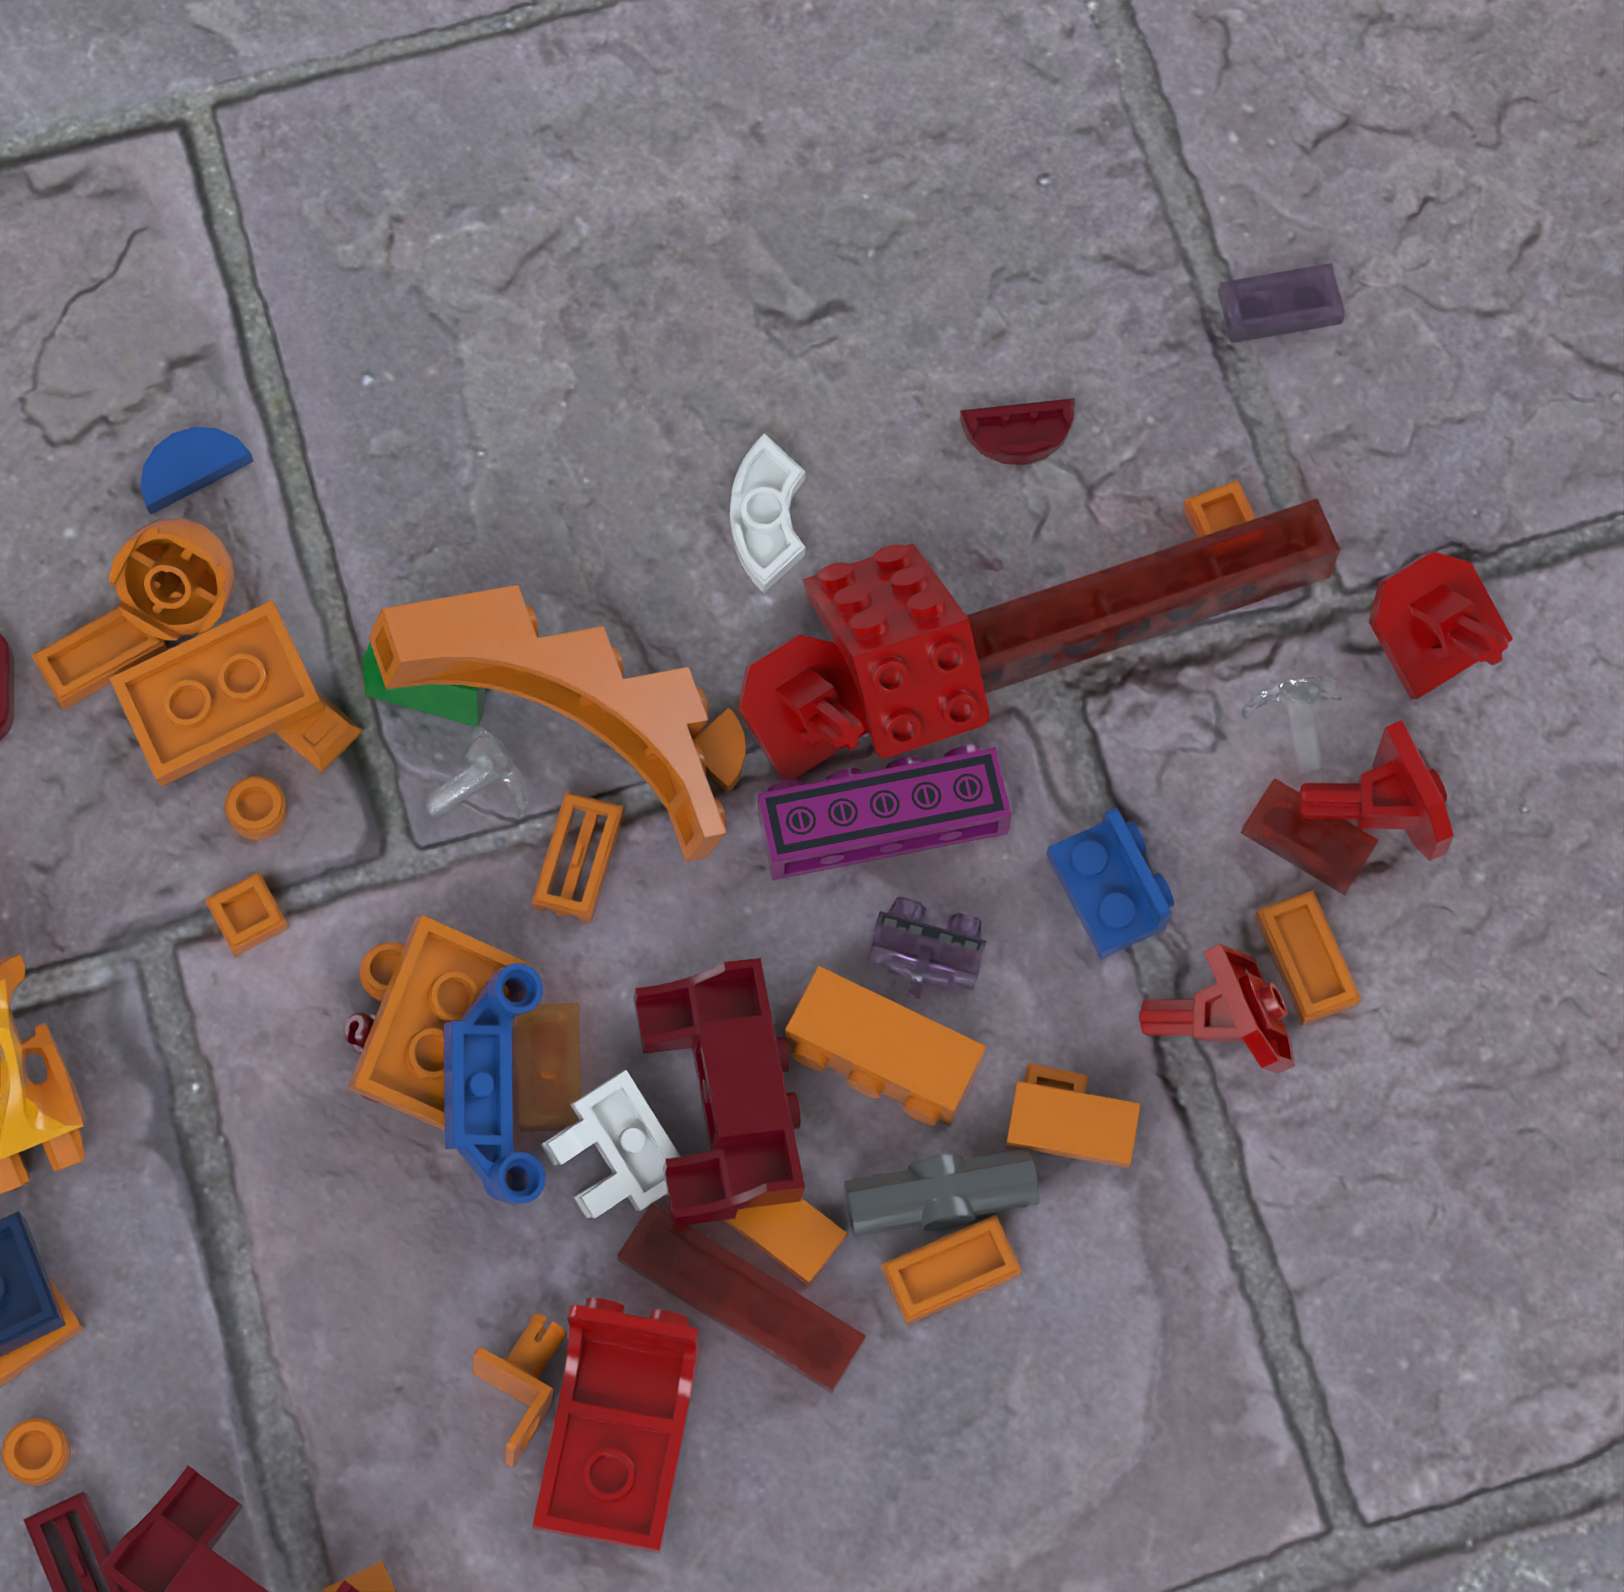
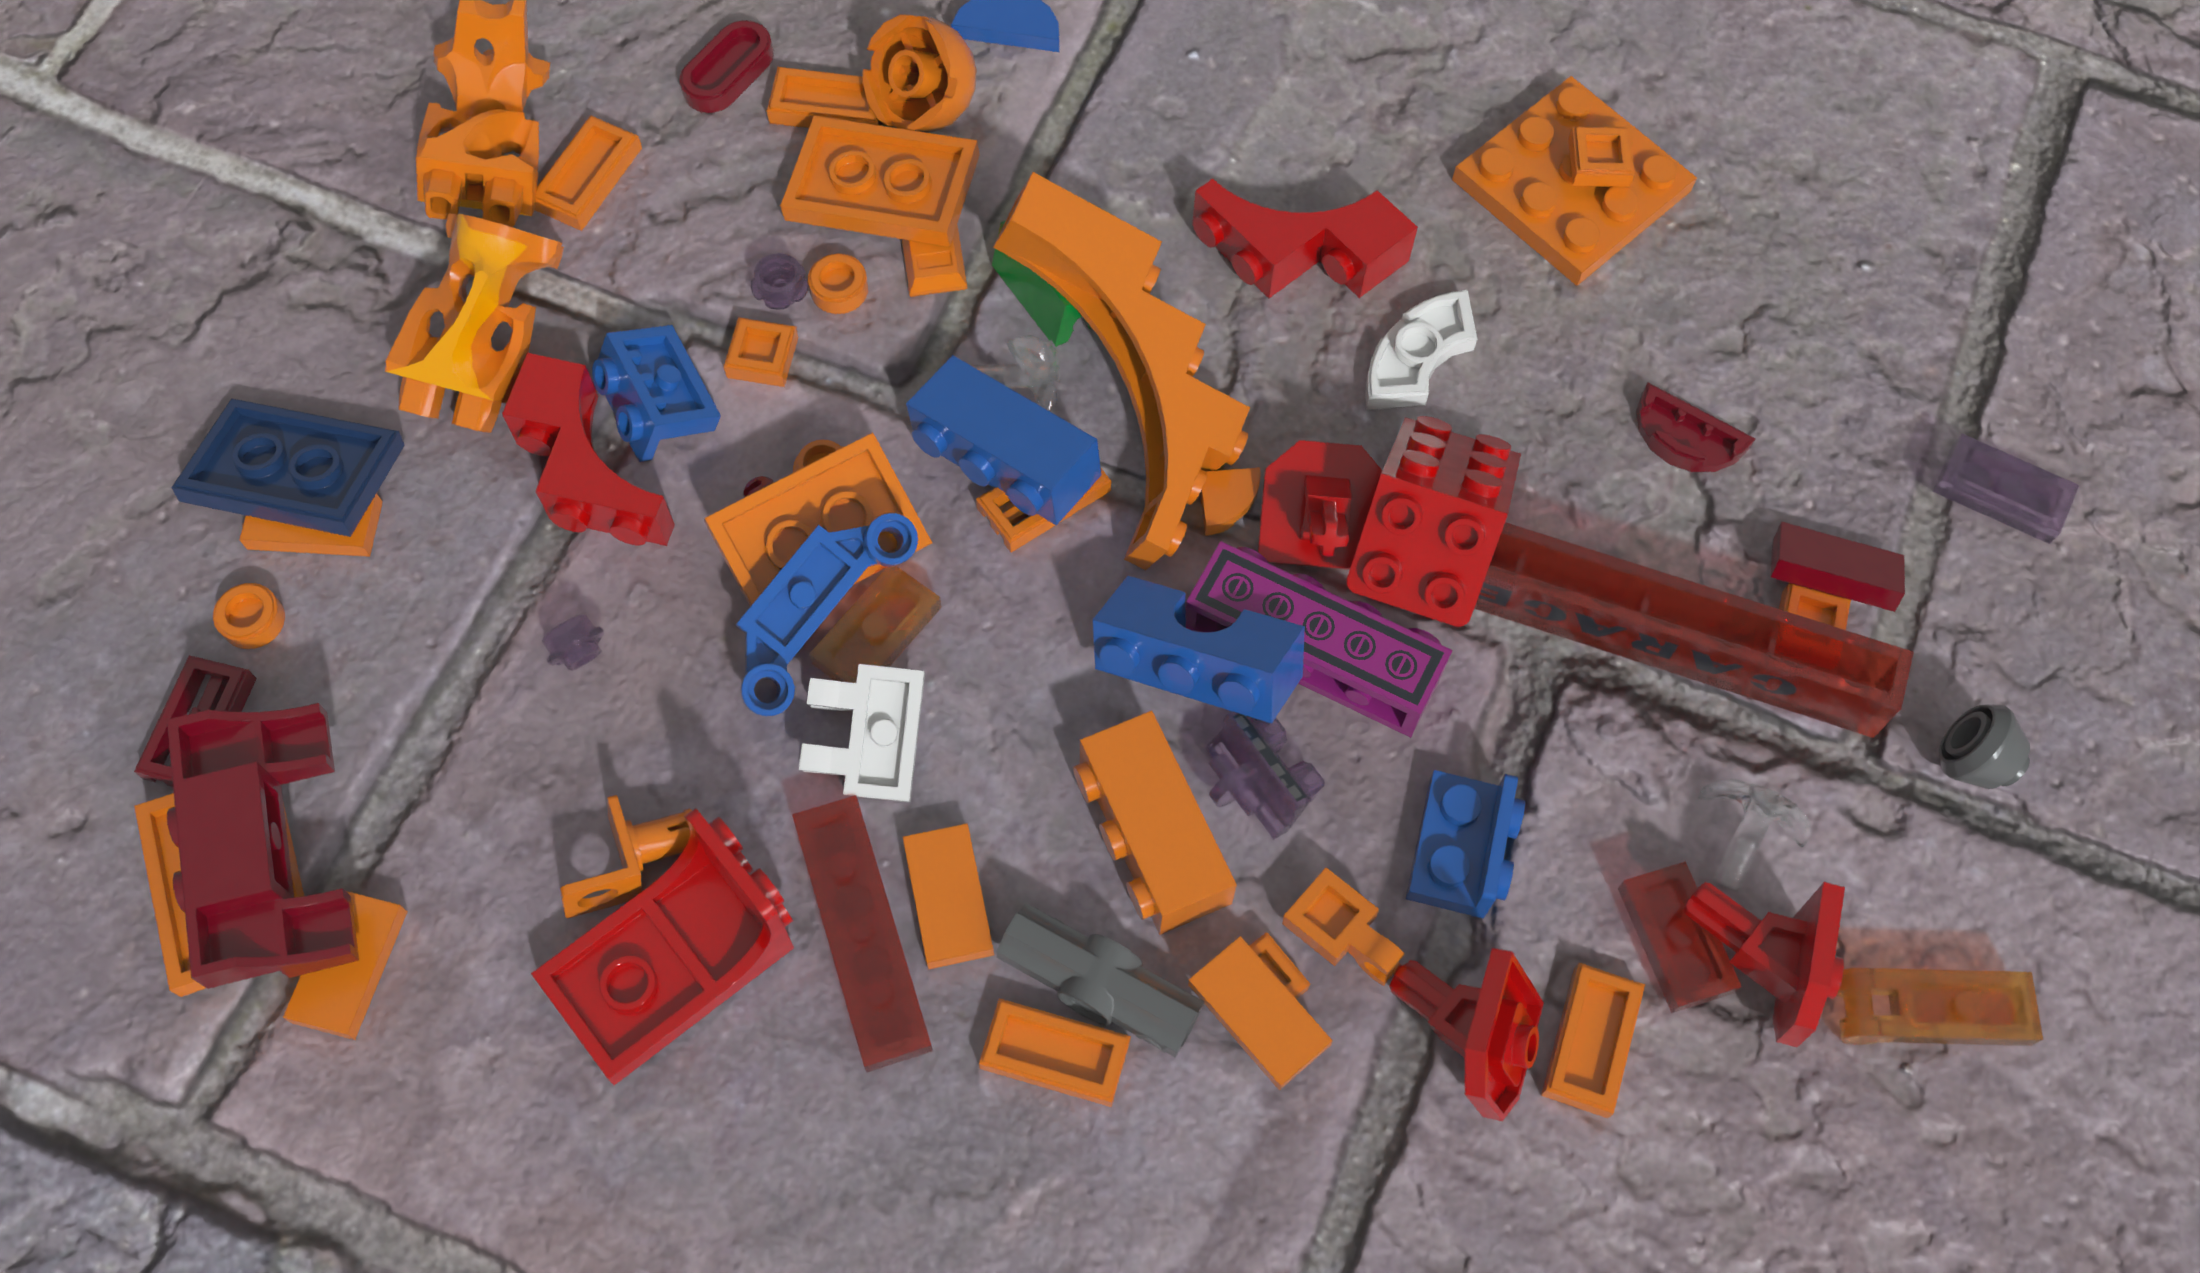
camera: 40 degrees right, 5 degrees down
dark red bracket [633,958,805,1227] -> none
red piece [1369,551,1513,699] -> none
none -> red arch [502,353,675,546]
none -> clear purple plate [542,614,604,671]
none -> blue bracket [592,325,721,462]
none -> clear purple plate [751,253,809,310]
none -> blue brick [906,355,1102,526]
none -> blue arch [1093,576,1305,724]
none -> red arch [1192,178,1418,299]
none -> orange plate [1282,867,1404,986]
none -> orange plate [1452,76,1697,286]
none -> orange tile [1568,126,1635,187]
none -> dark red tile [1770,521,1905,612]
none -> clear orange plate [1837,968,2043,1046]
none -> dark grey cone [1939,704,2030,789]

